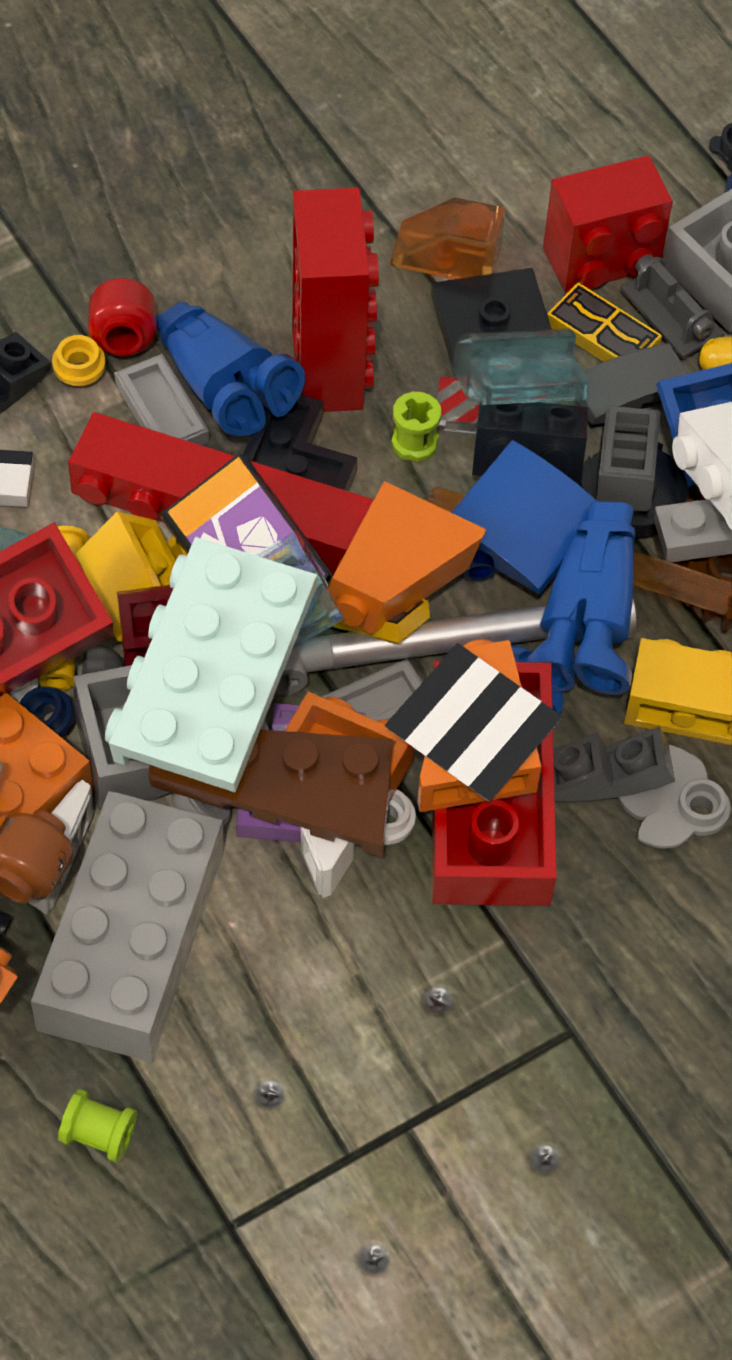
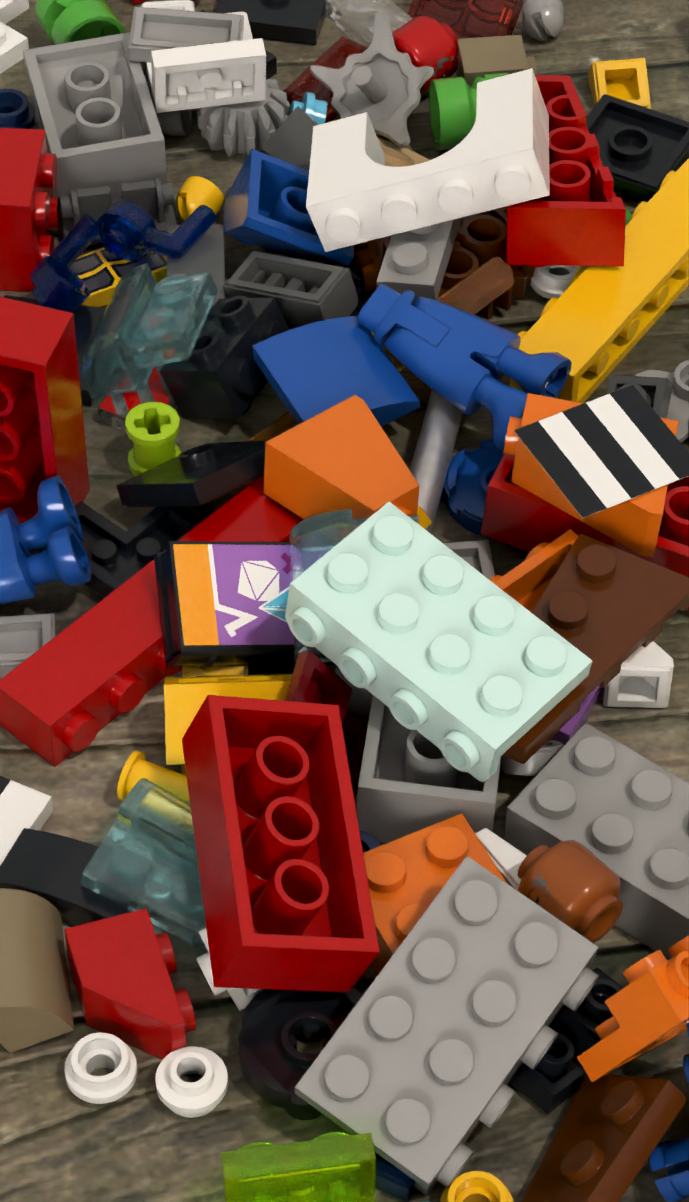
camera: 65 degrees left, 10 degrees down
none -> clear blue plate [30,214,103,313]
none -> clear blue plate [97,200,216,261]
none -> black plate [116,440,268,507]

